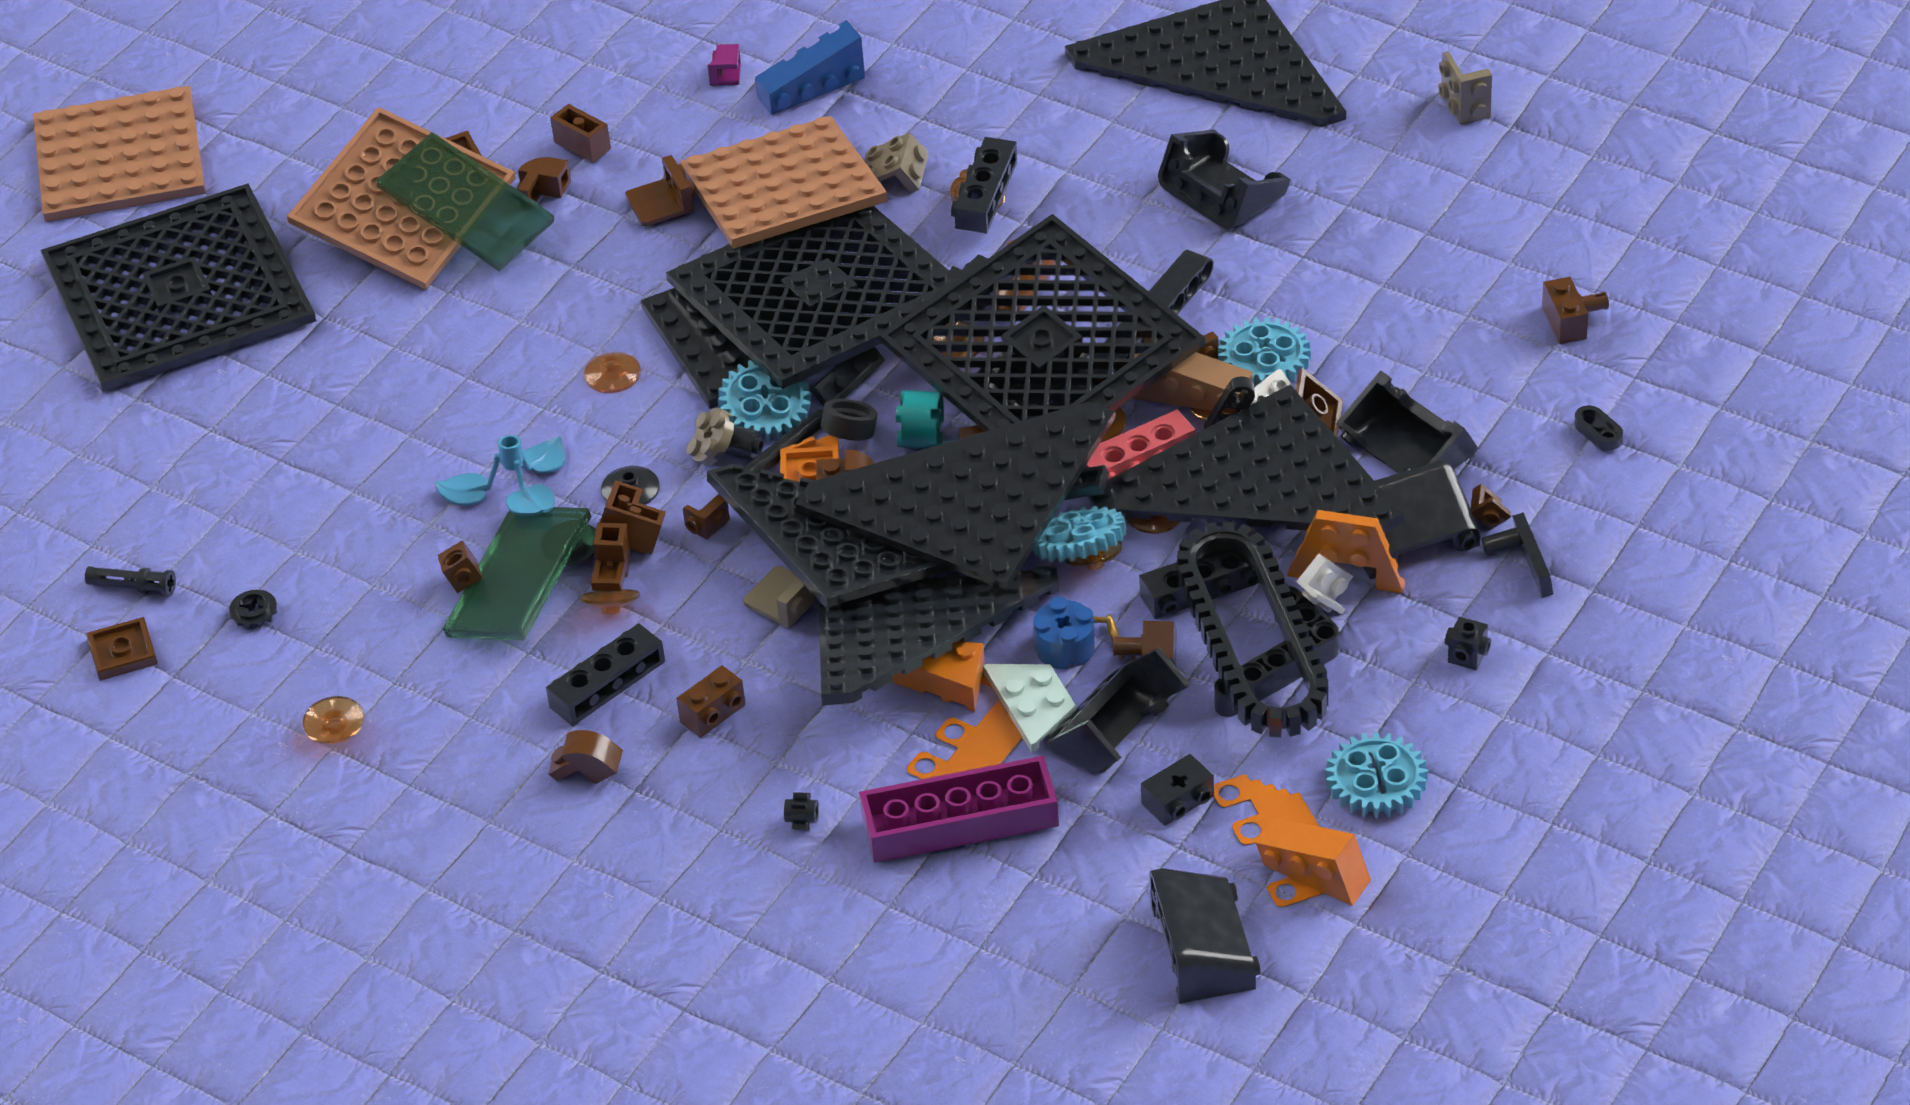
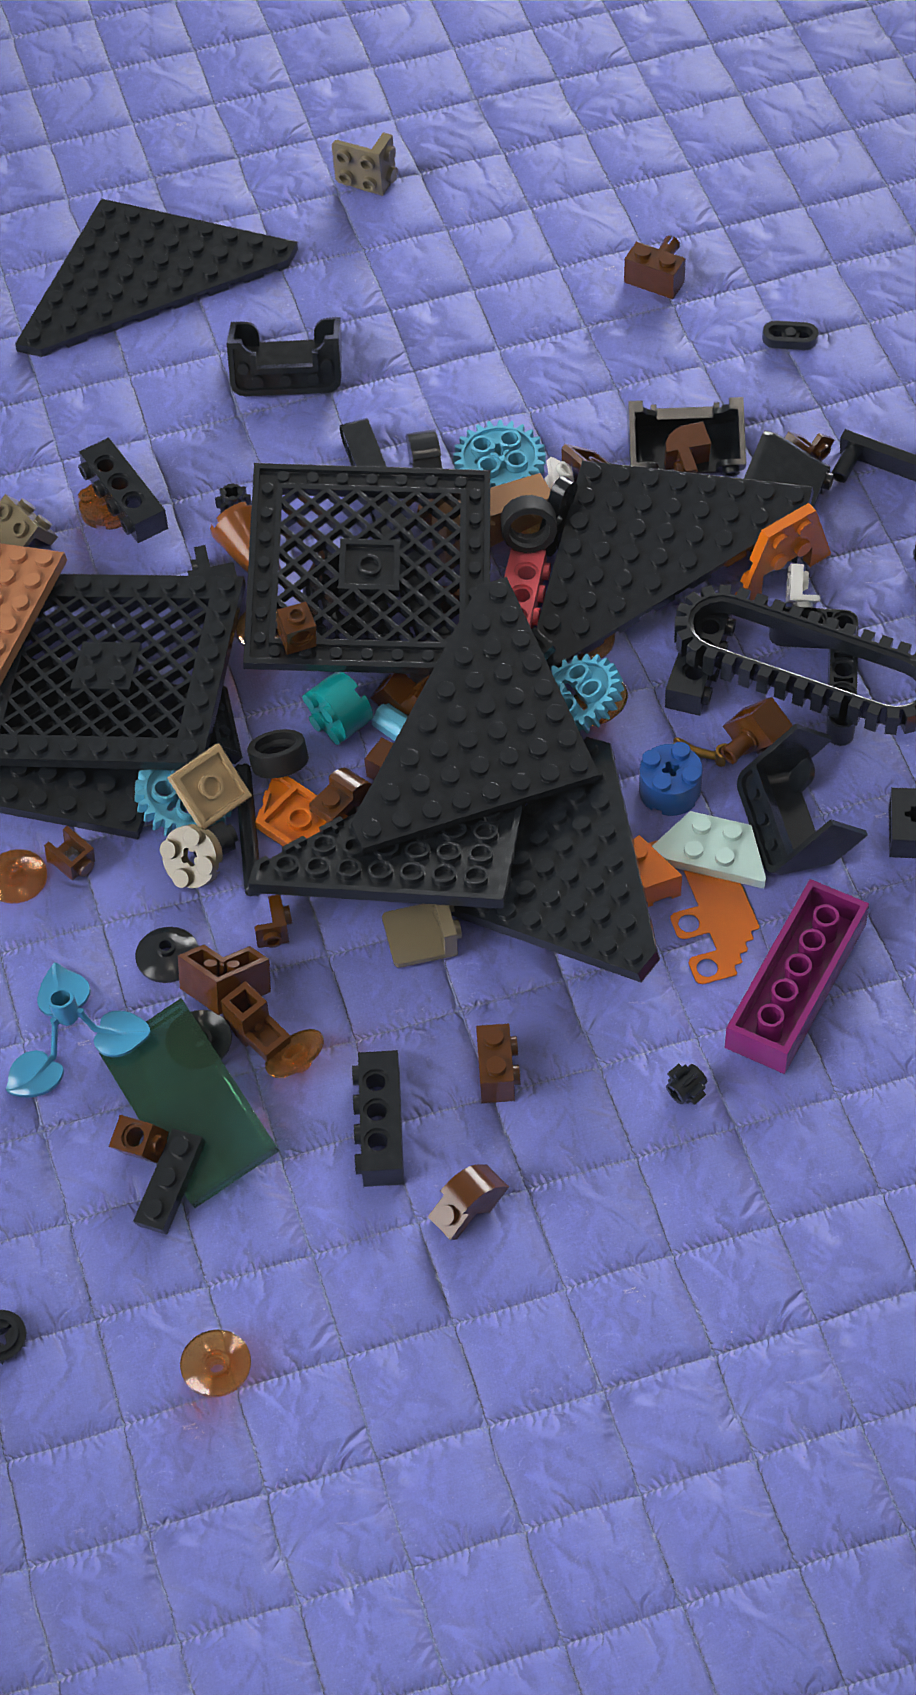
camera: 50 degrees left, 10 degrees up
none -> reddish brown window [44,826,95,881]
none -> black plate [133,1128,206,1235]
none -> tan tile [167,744,252,830]
none -> reddish brown brick [277,602,316,655]
none -> black brick [405,429,443,469]
none -> black tyre [500,495,557,553]
none -> reddish brown brick [664,422,711,473]

